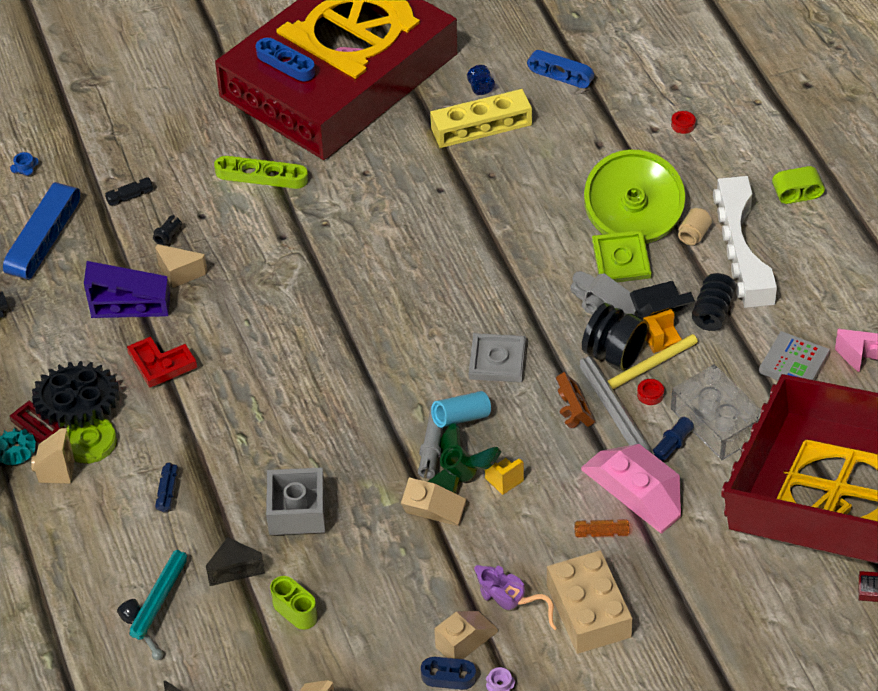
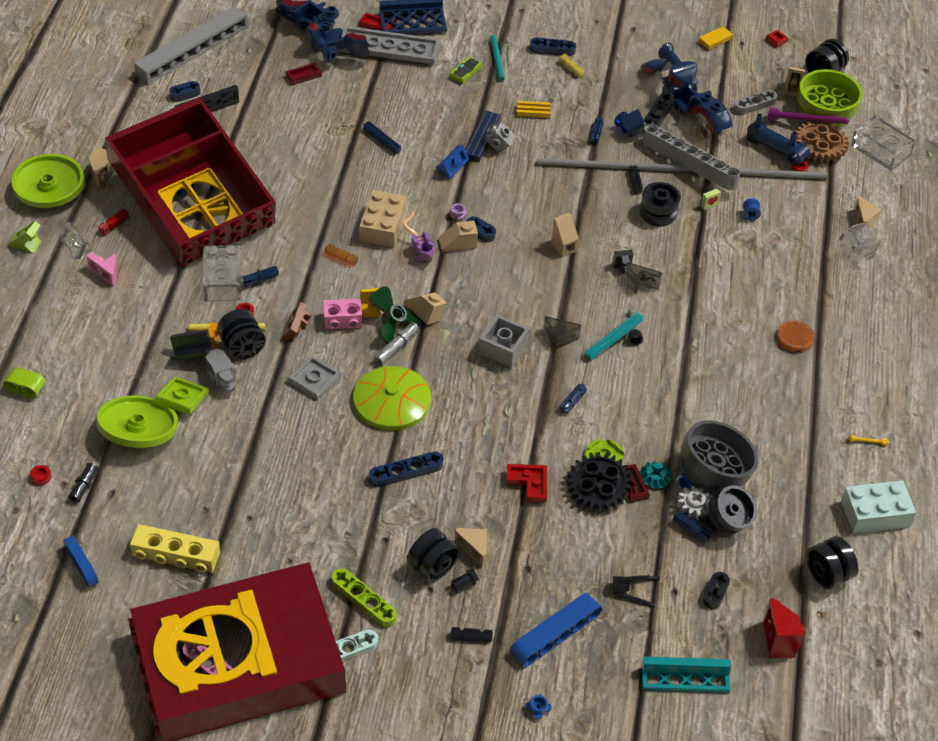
camera: 155 degrees left, 0 degrees up
tan slope [31,428,75,484] -> none
dark purple wedge [84,261,171,318] -> none
blue beam [256,38,315,81] -> none
lime beam [270,576,318,630] -> none
medium azure pin [431,391,491,428] -> none
clear blue wheel [467,65,495,95] -> none
light grey axle [580,356,650,452] -> none
bright pink wedge [581,444,681,534] -> none
tan brick [678,208,712,245] -> none
black piece [691,273,736,331] -> none
white arch [713,176,777,308] -> none
light grey tile [759,331,830,380] -> none
none -> black pin [68,463,99,503]
none -> bright pink brick [323,299,362,329]
none -> light aqua beam [336,630,378,662]
none -> lime dish [353,366,431,431]
none -> dark blue beam [369,452,444,487]
none -> black wheel [407,528,460,582]

